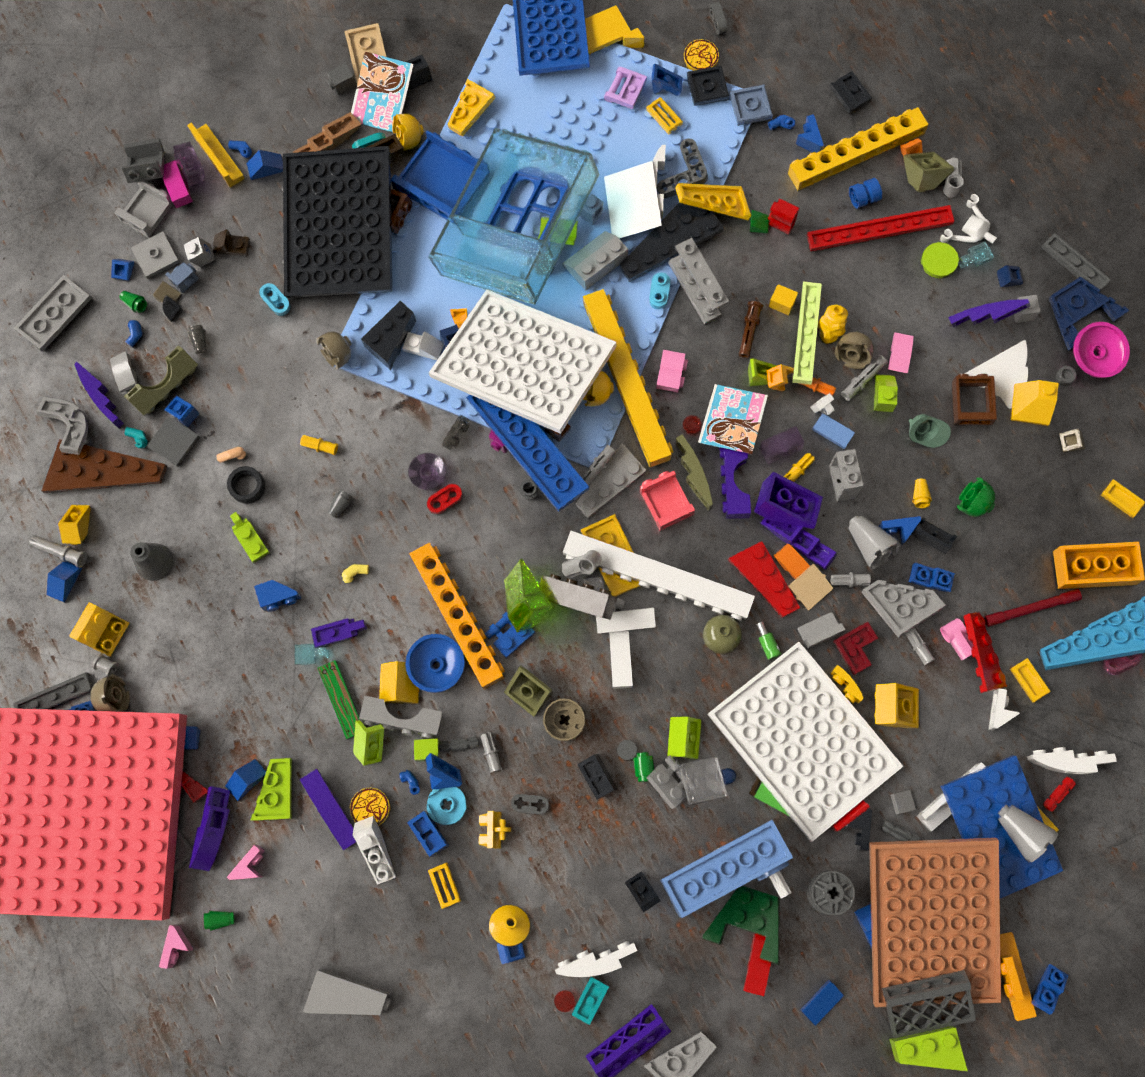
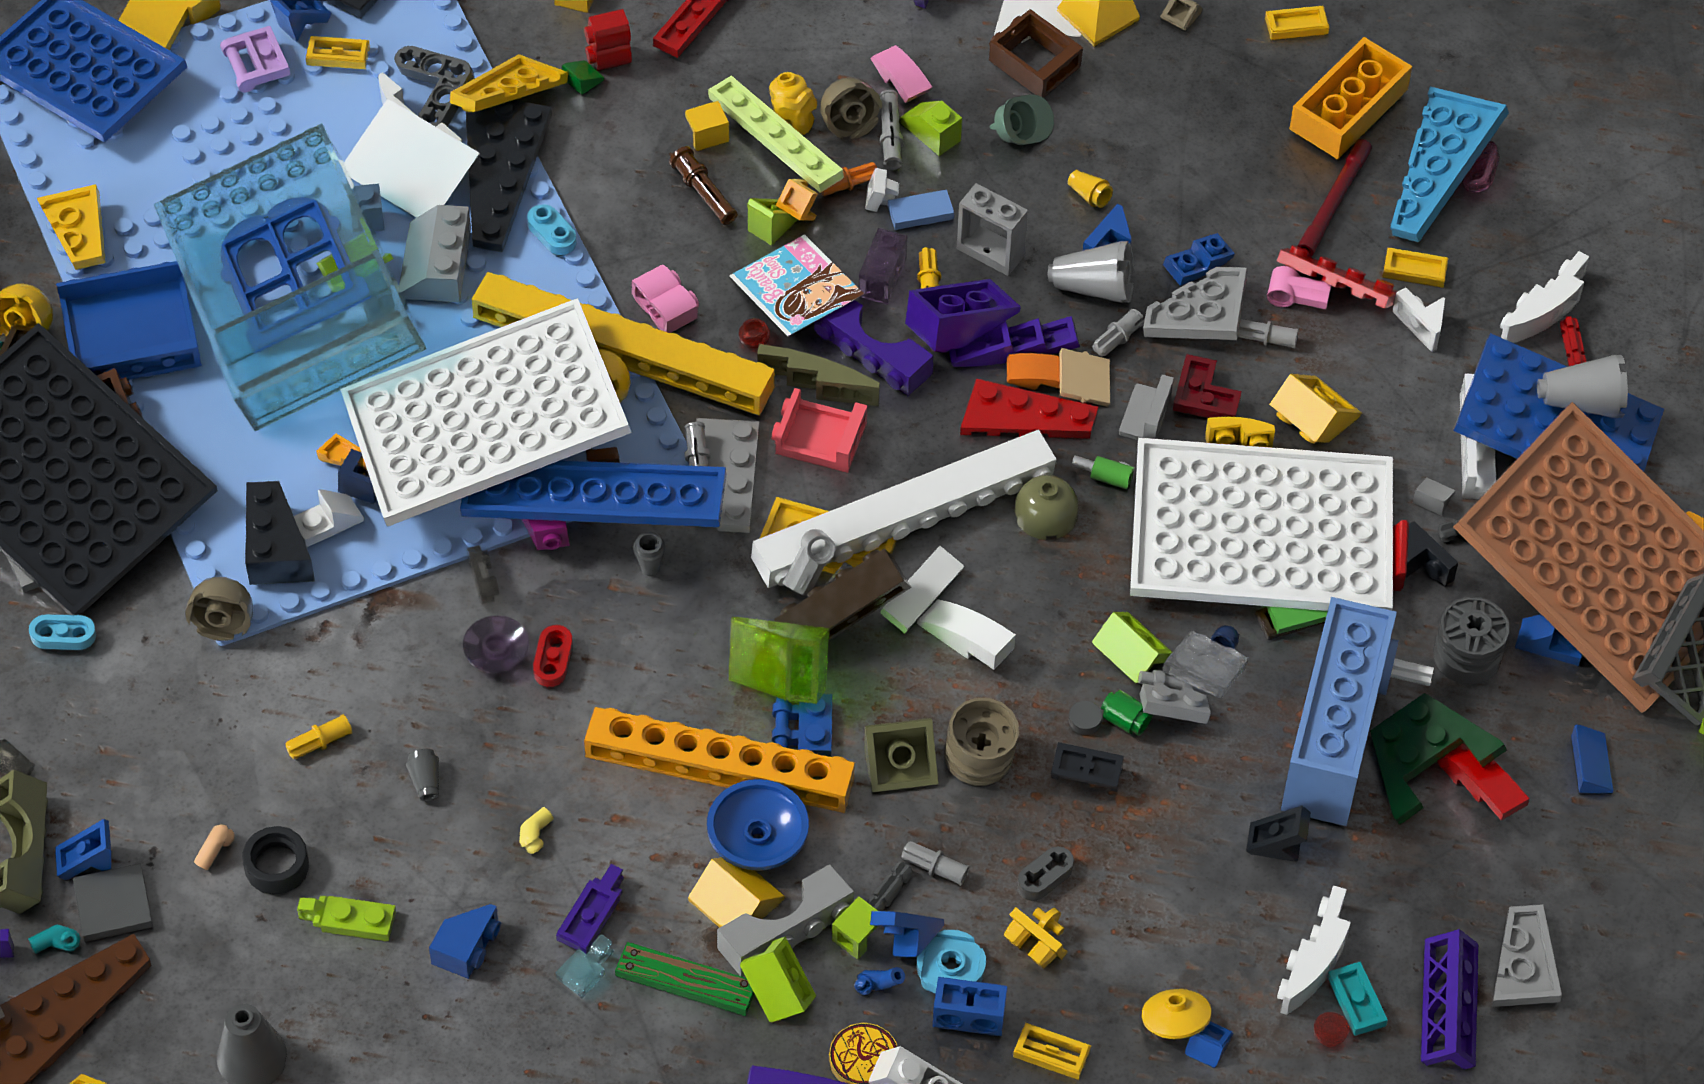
camera: 55 degrees left, 20 degrees down
light grey fence [668,238,729,325] -> none
black hinge [911,517,957,554] -> none
green cylinder [957,478,995,517] -> none

